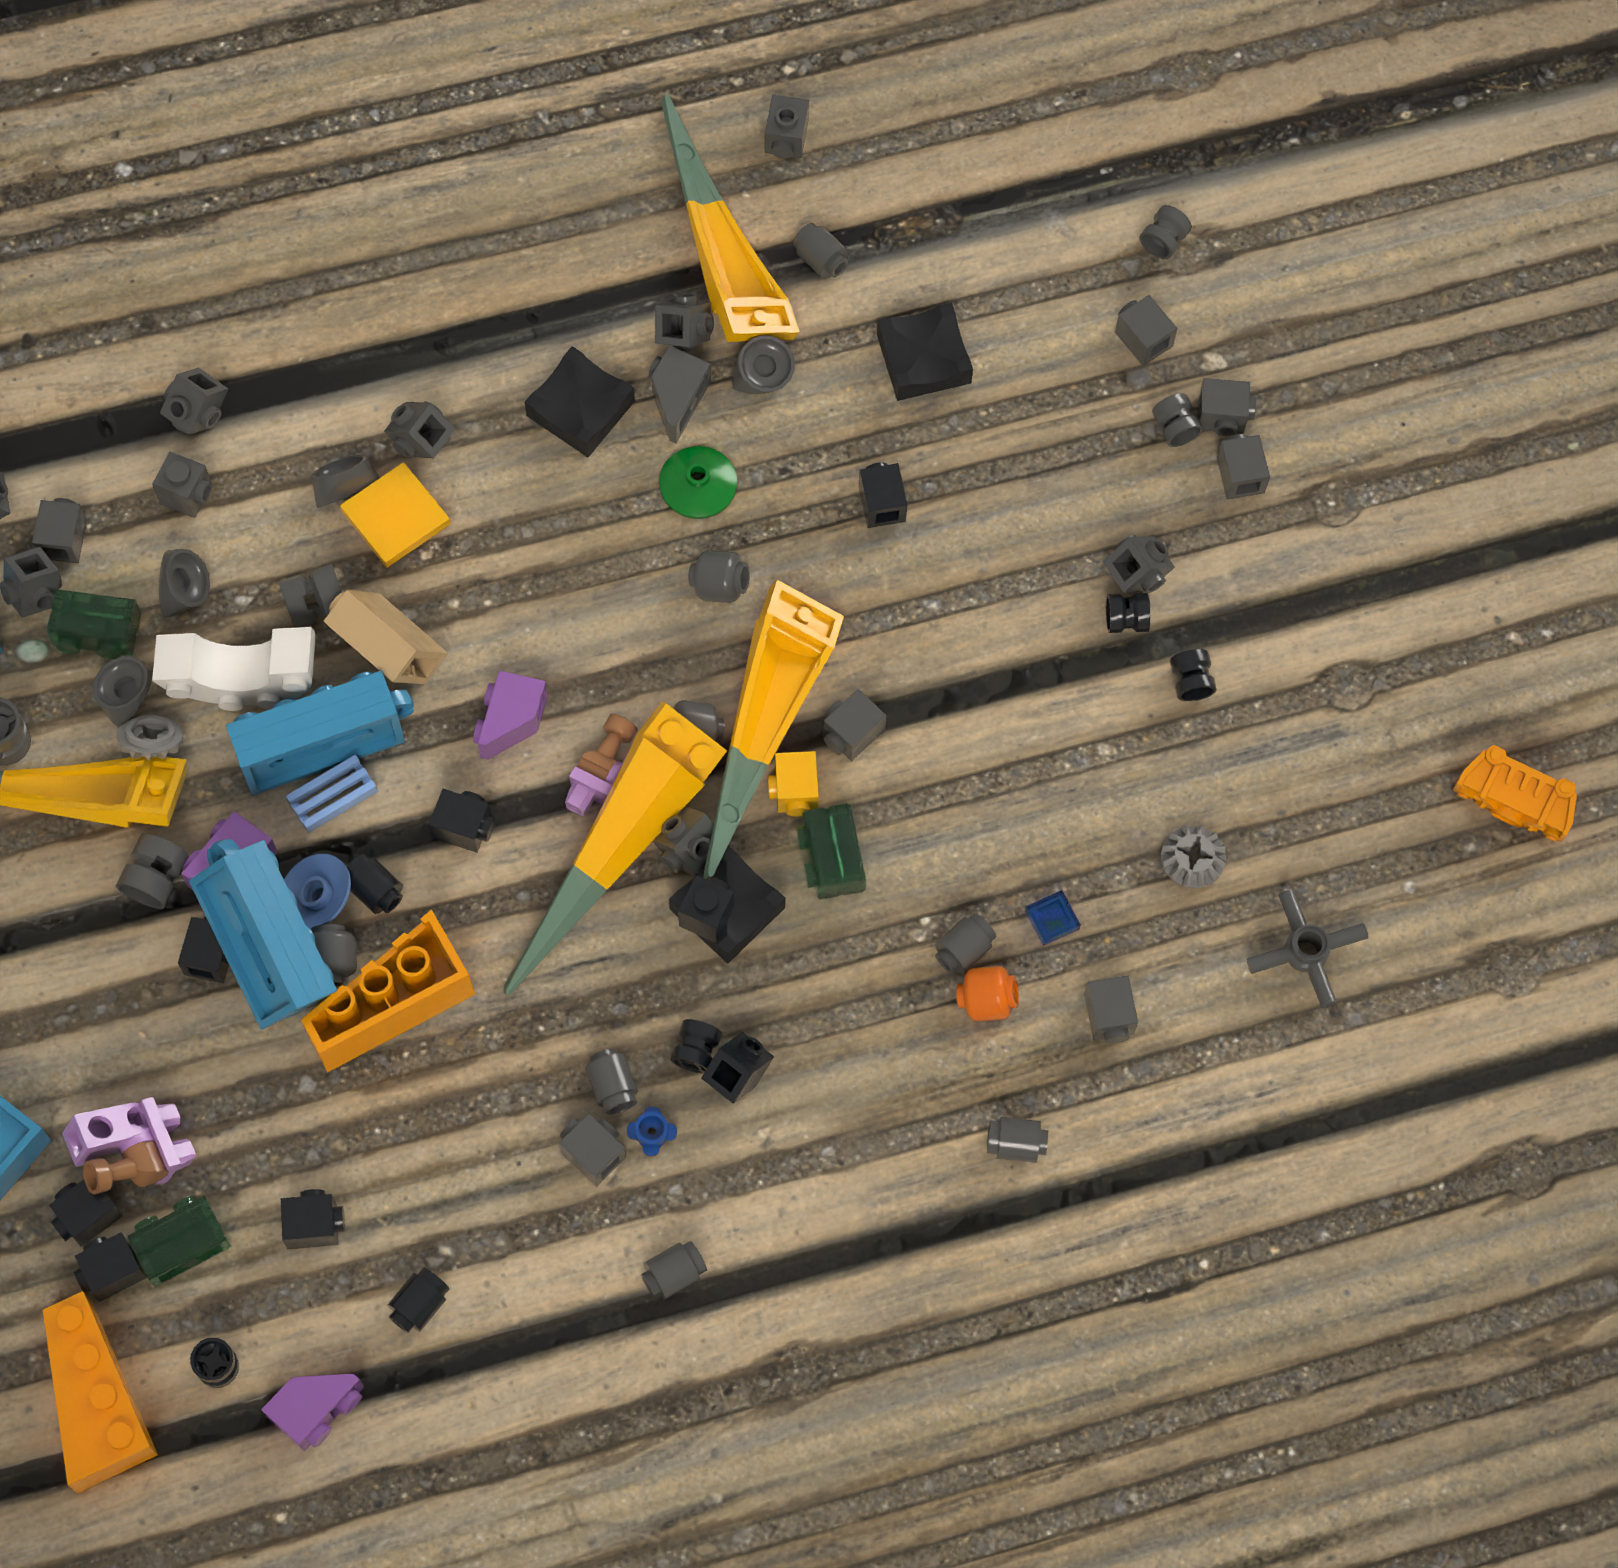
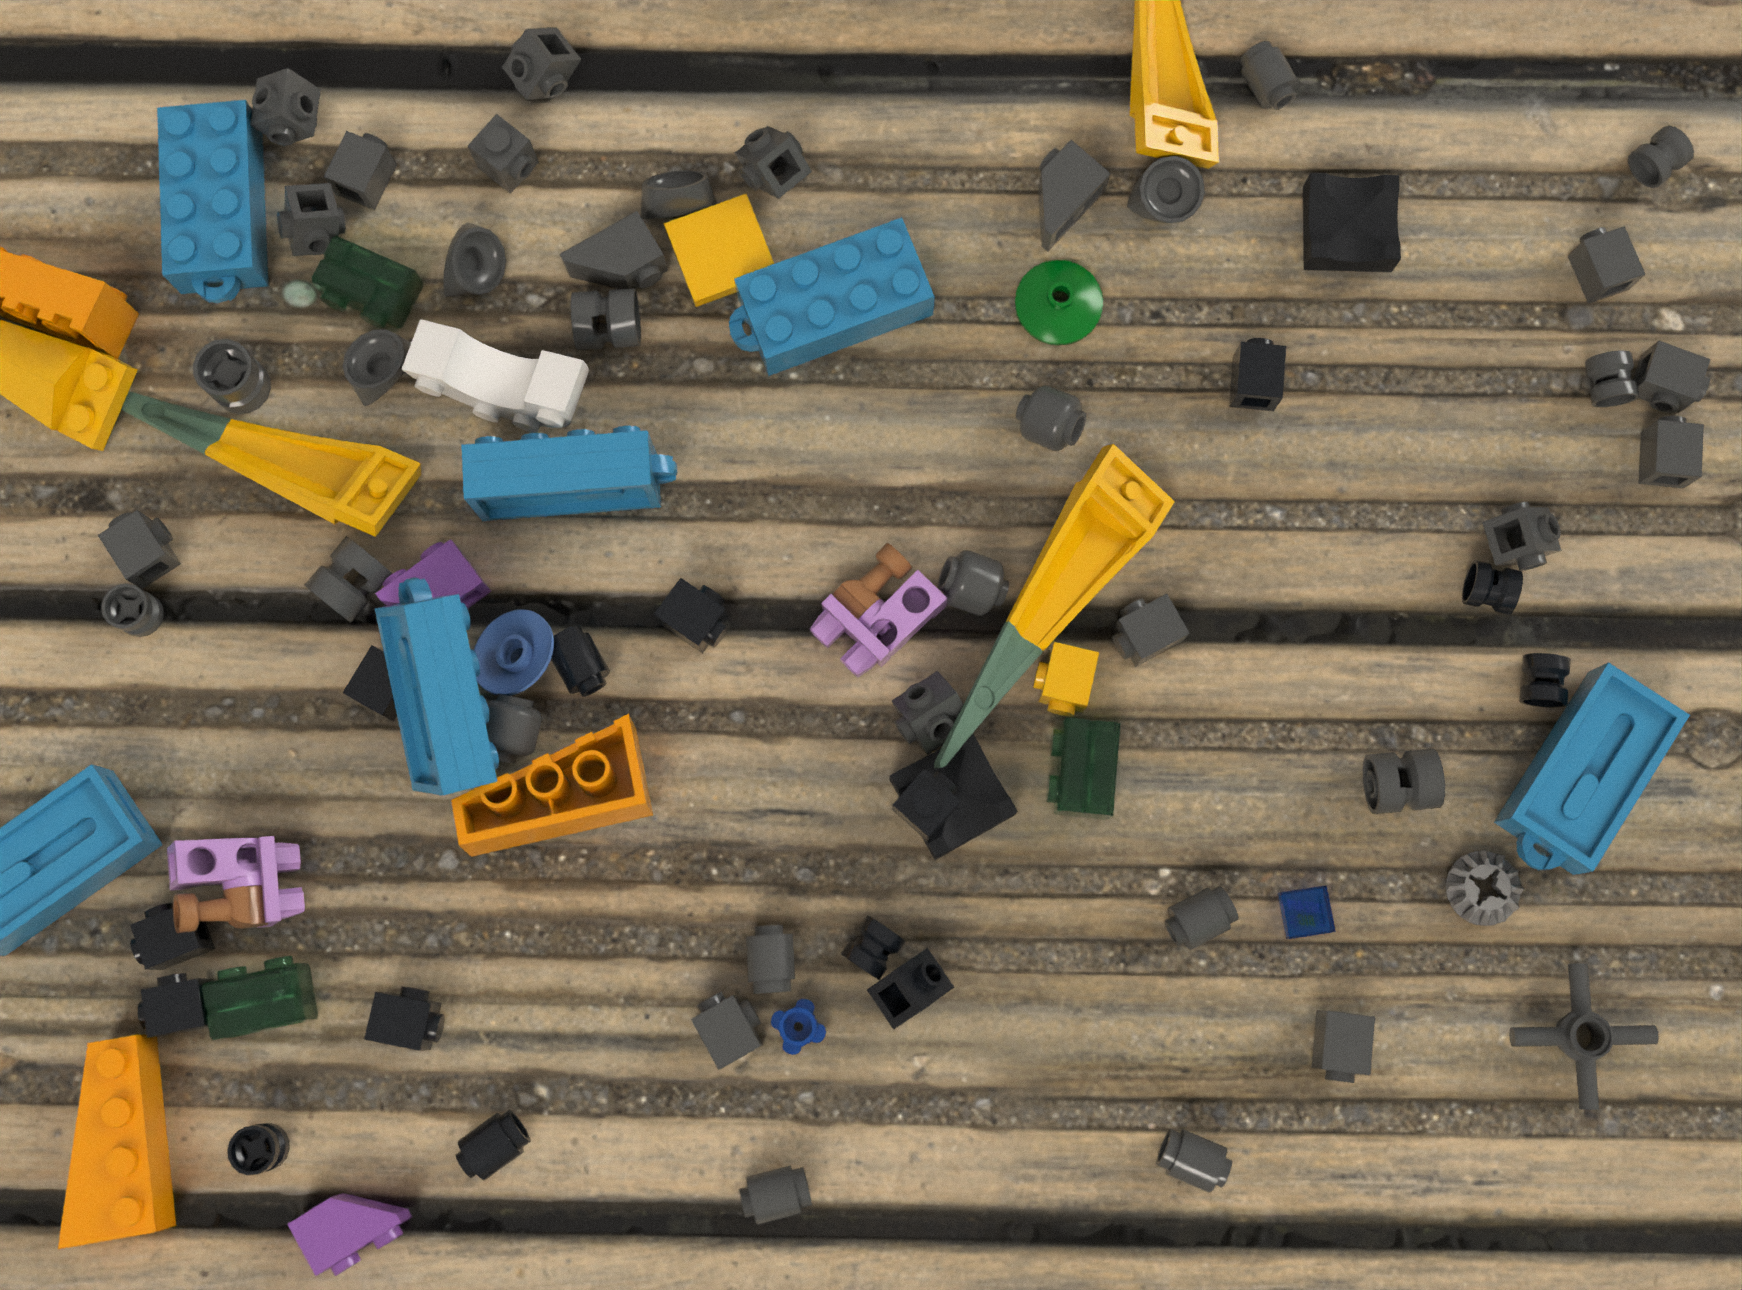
camera: 20 degrees right, 10 degrees up
light grey gear [117,715,183,761] -> none
light blue tile [286,755,378,833] -> none
tan brick [323,590,448,684] -> none
medium lavender slope [473,671,548,760] -> none
yellow plate [504,701,727,995] -> none
black brick [524,346,635,457] -> none
dark grey brick [655,293,714,351] -> none
orange head [956,966,1019,1022] -> none
none -> dark grey slope [560,211,668,289]
none -> dark azure piece [729,217,935,376]
none -> dark grey wheel [1363,749,1445,814]
none -> dark azure piece [1494,662,1690,875]

